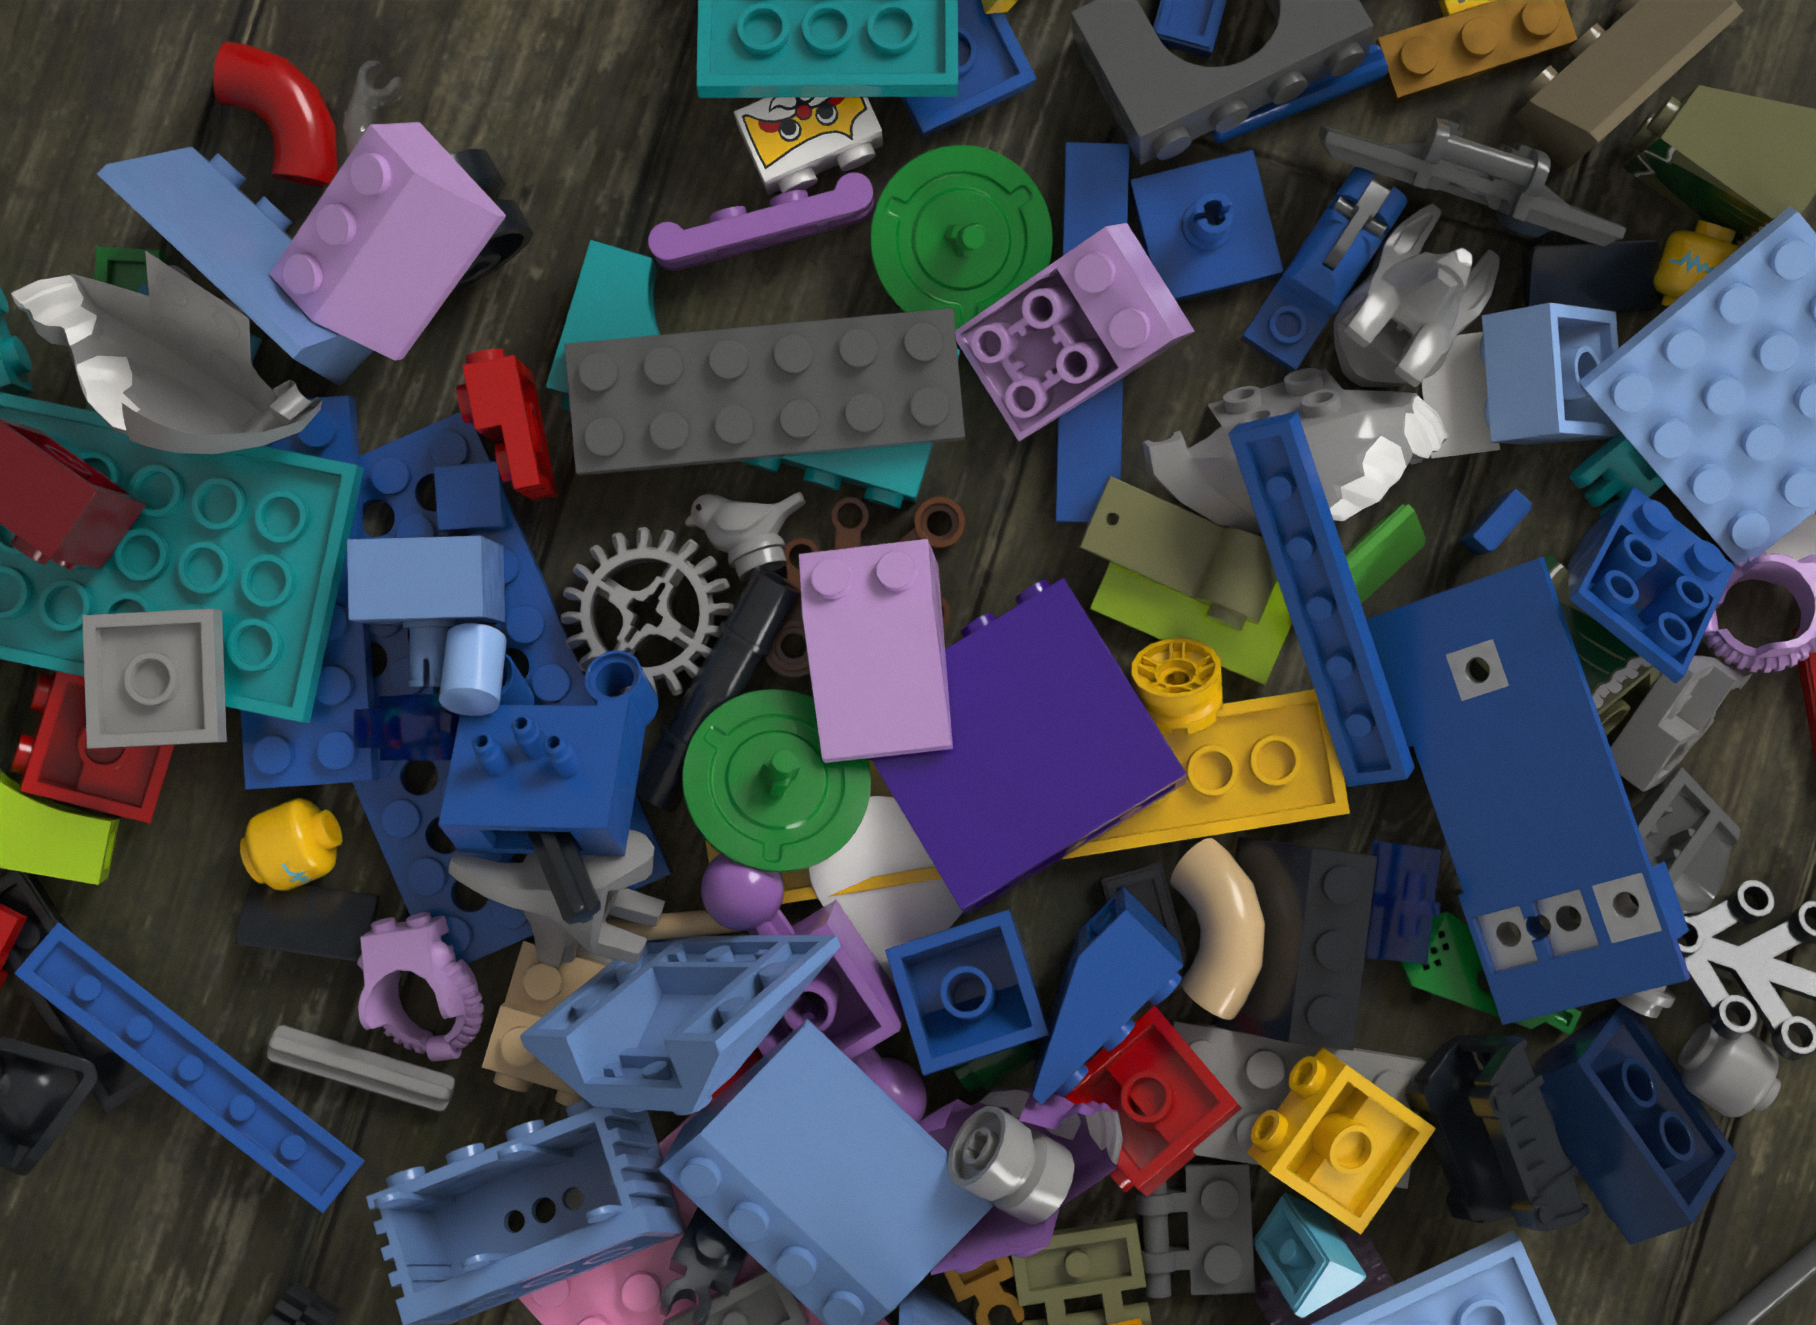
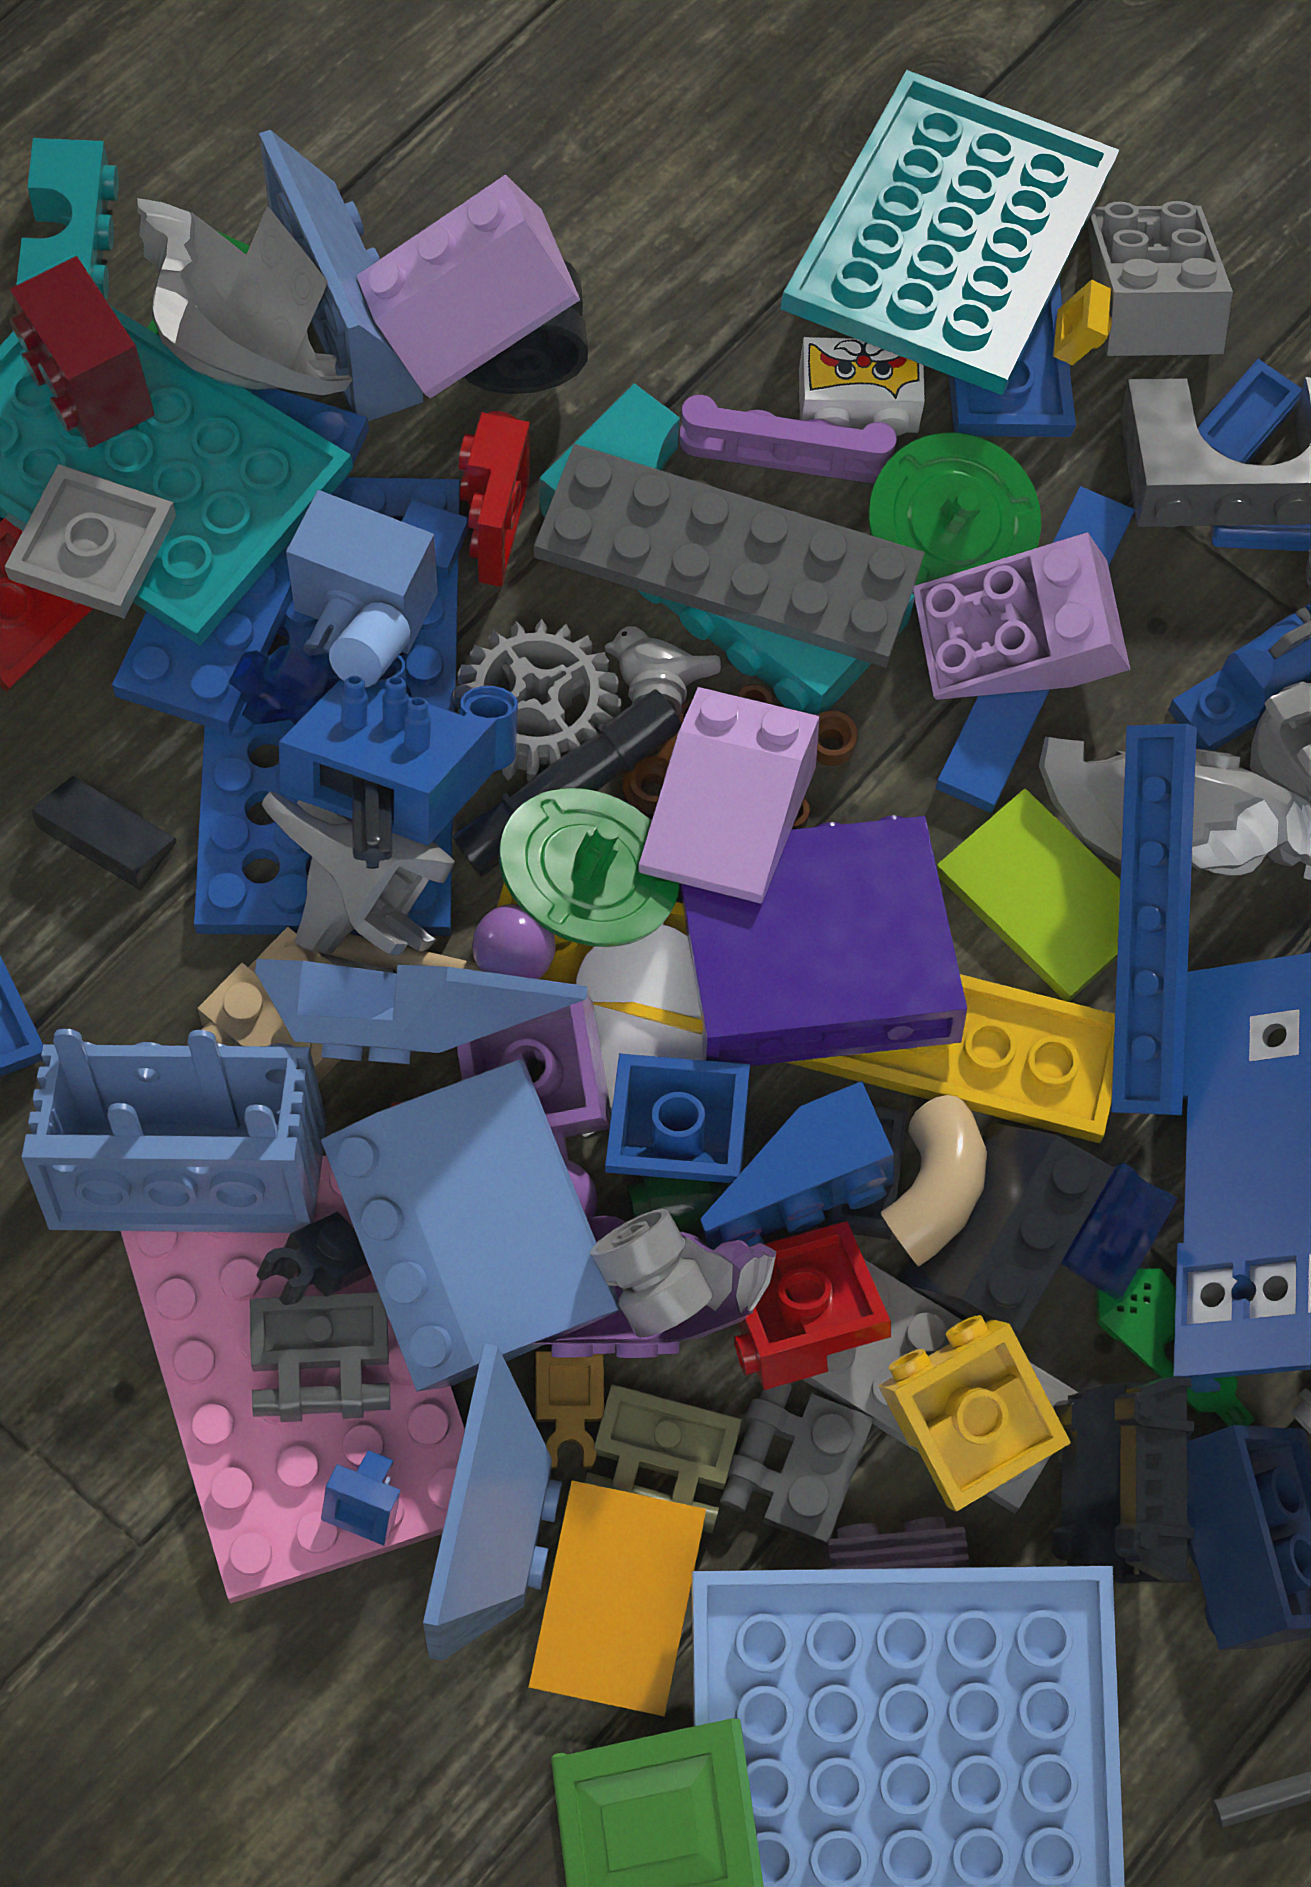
camera: 15 degrees right, 20 degrees down
red cylinder [213,41,338,188] -> none
yellow head [240,798,342,891] -> none
light grey axle [267,1025,455,1112] -> none
lavender piece [357,912,484,1062] -> none
olive door [1078,476,1277,631] -> none
blue tile [1128,150,1284,302] -> none
yellow wheel [1132,638,1223,736] -> none
medium azure slope [1253,1192,1366,1318] -> none
bright green slope [1344,504,1426,604] -> none

